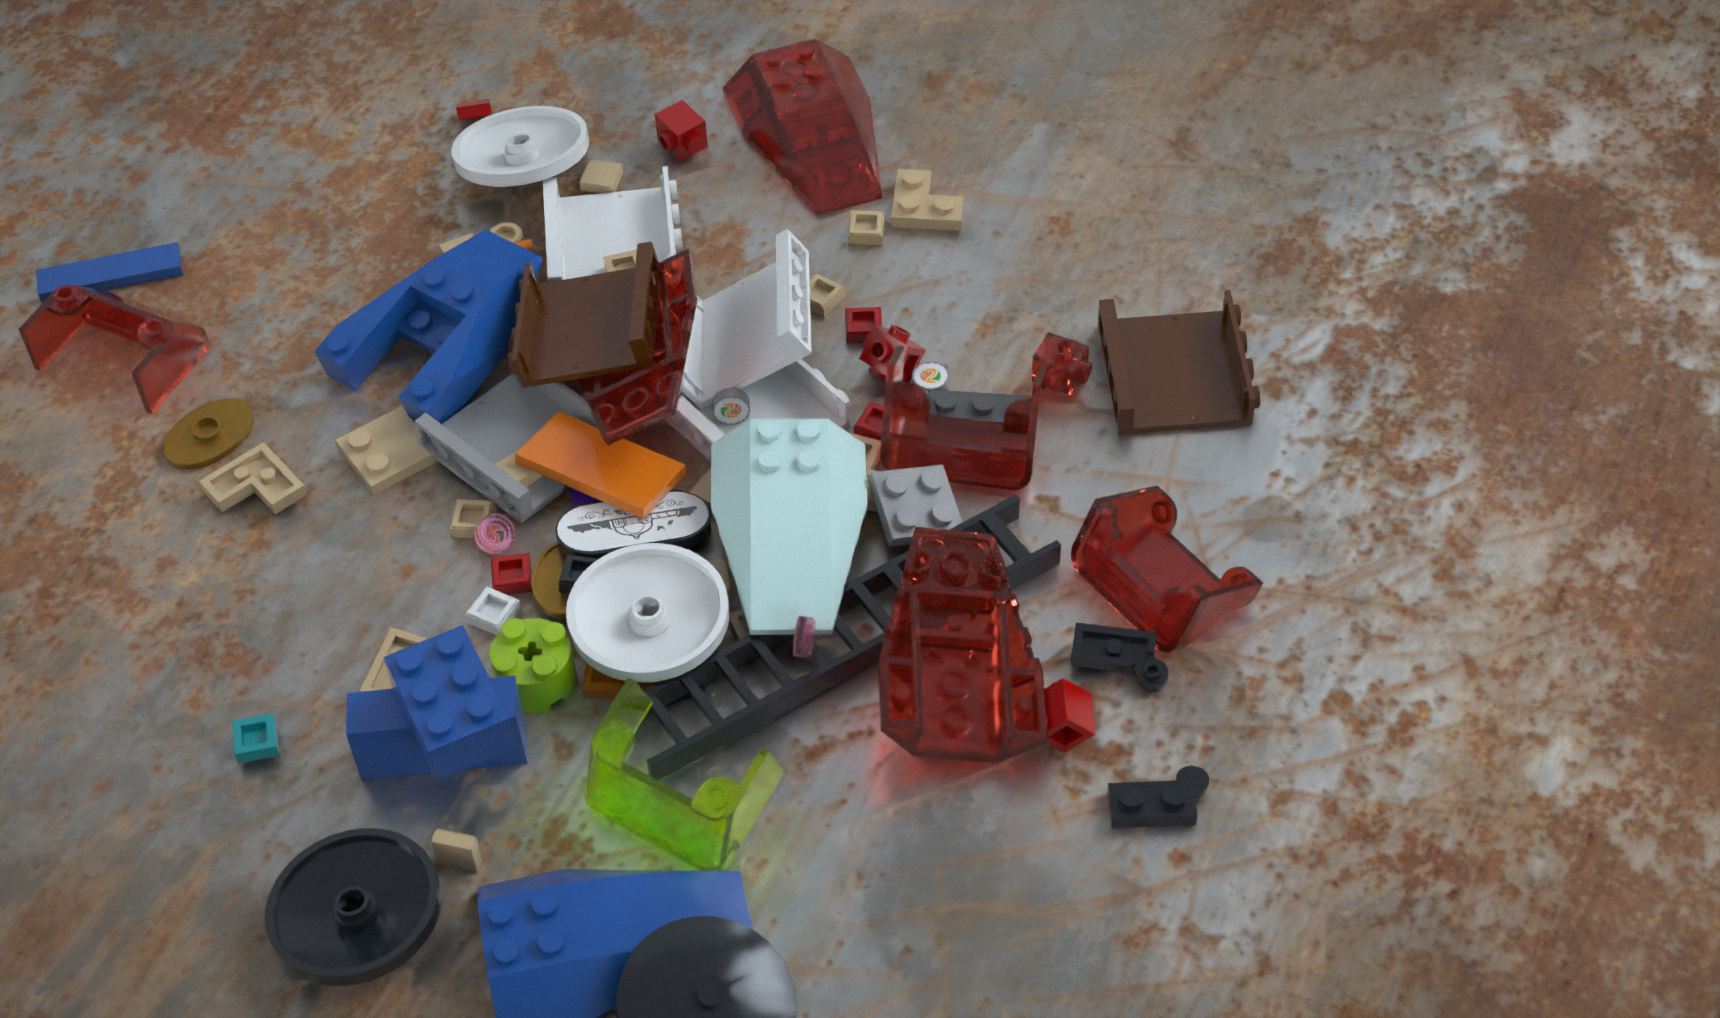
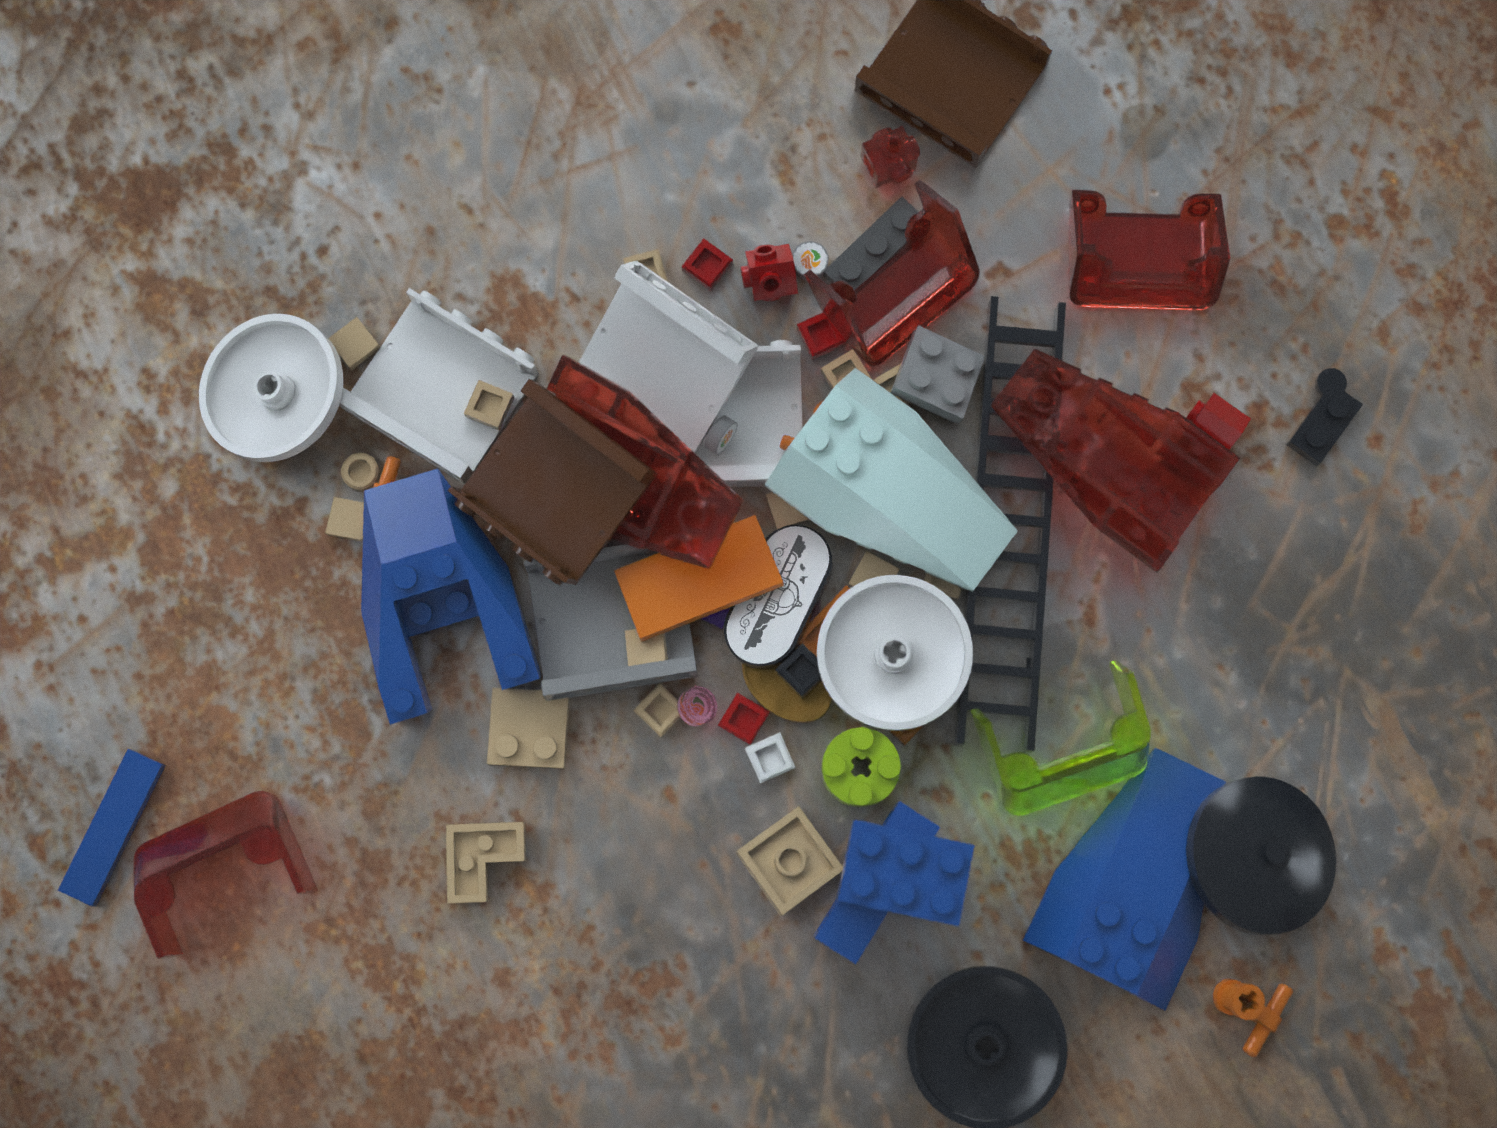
camera: 50 degrees left, 30 degrees up
pearl gold piece [163,398,254,469] -> none
teal plate [232,713,280,764] -> none
tan tile [431,828,483,872] -> none
red tile [456,99,492,121] -> none
red brick [654,100,708,161] -> none
clear red wedge [723,39,882,215] -> none
clear pink tile [793,615,816,658] -> none
tan tile [847,211,885,245] -> none
tan plate [891,169,964,231] -> none
black hinge [1071,622,1168,691] -> none

